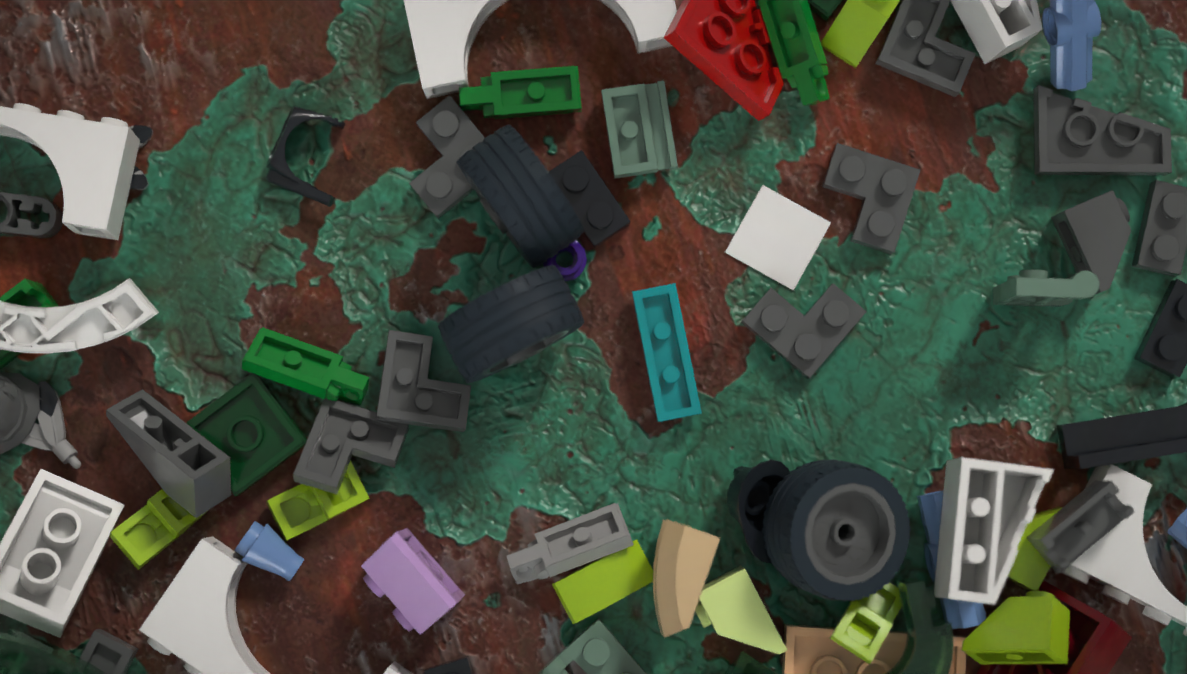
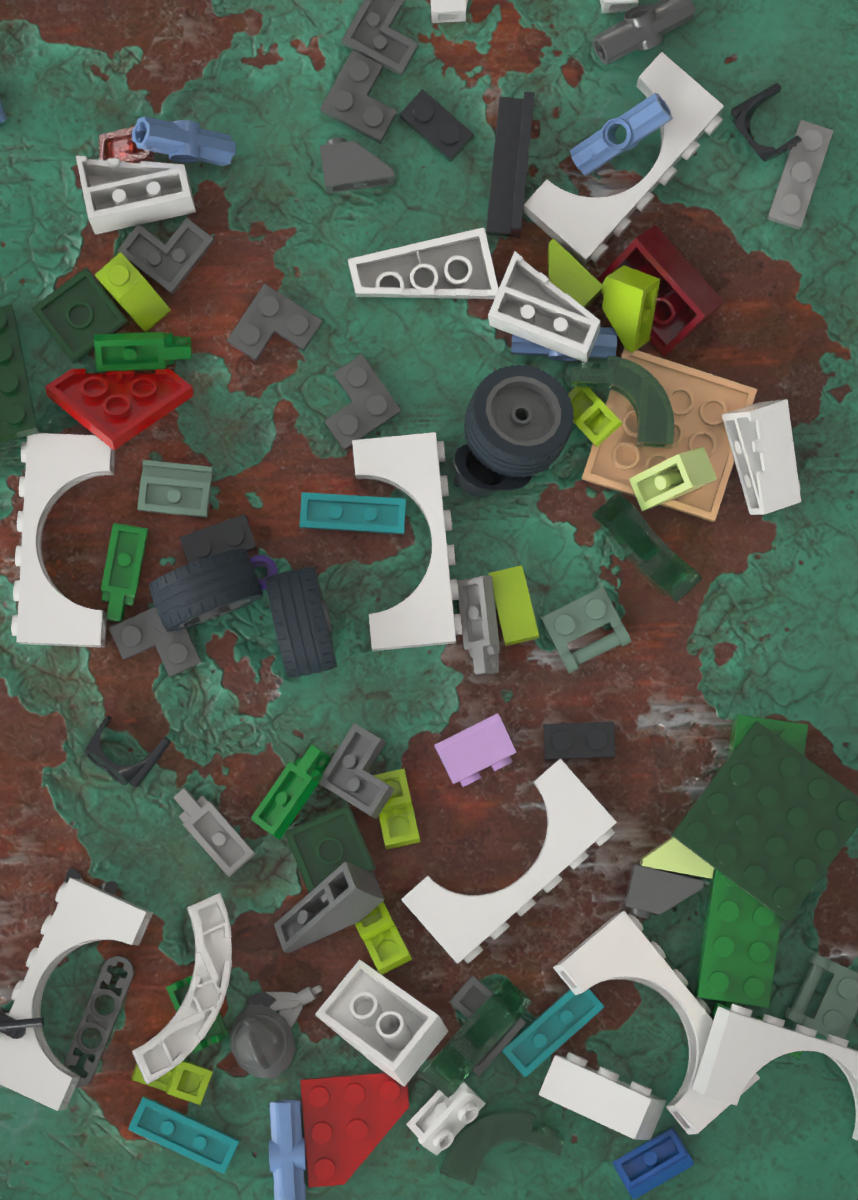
camera: 70 degrees left, 0 degrees up
medium blue cone [234,521,304,581] -> none
dark grey plate [375,330,471,432] -> none
tan slope [653,519,720,637] -> none
yellowish green slope [695,566,787,654] -> none
white sticker [725,185,831,291] -> none
sand green plate [993,270,1100,307] -> none
dark grey hinge [1027,480,1134,574] -> none
dark grey wing [1033,85,1172,176] -> none
none -> light grey hinge [173,788,256,877]
none -> white wedge [348,227,499,299]
none -> white arch [352,432,462,651]

